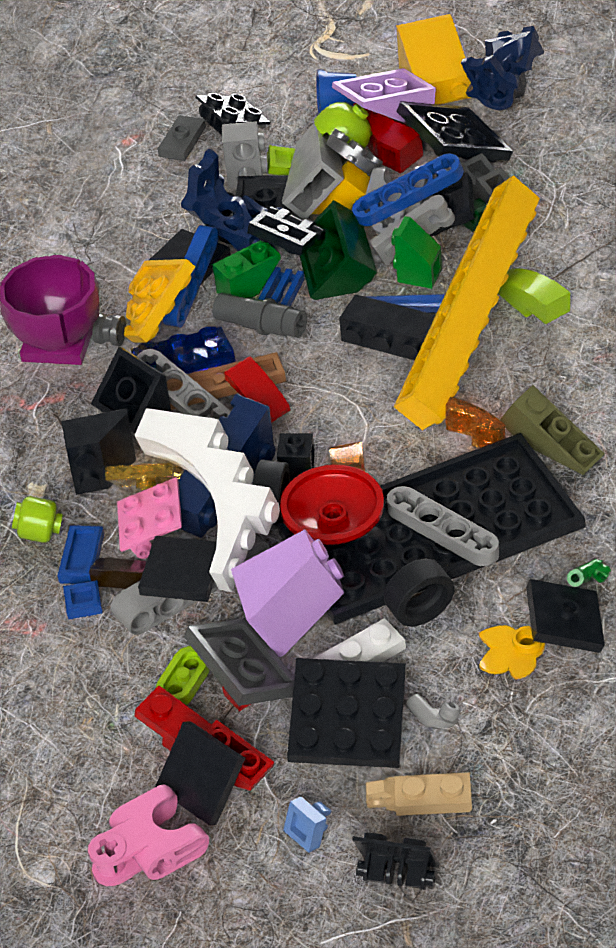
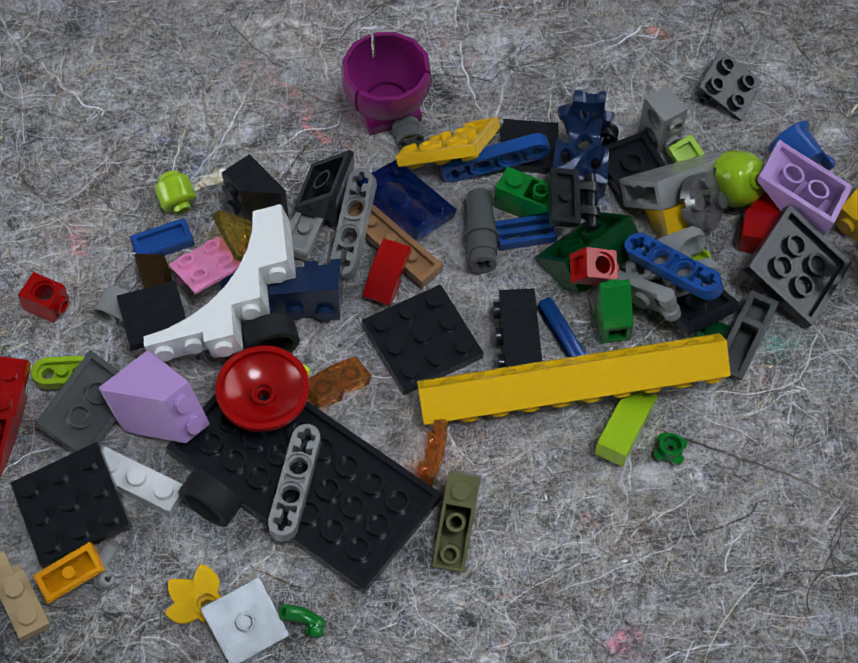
camera: 55 degrees right, 15 degrees up
blue tile [63,580,103,620] -> none
dark grey plate [157,115,206,161] -> none
black brick [277,433,316,482] -> none
none -> red brick [18,272,69,323]
none -> light orange slope [33,542,106,604]
none -> black plate [362,284,484,396]
none -> red brick [570,247,619,286]
none -> green plate [654,433,688,465]

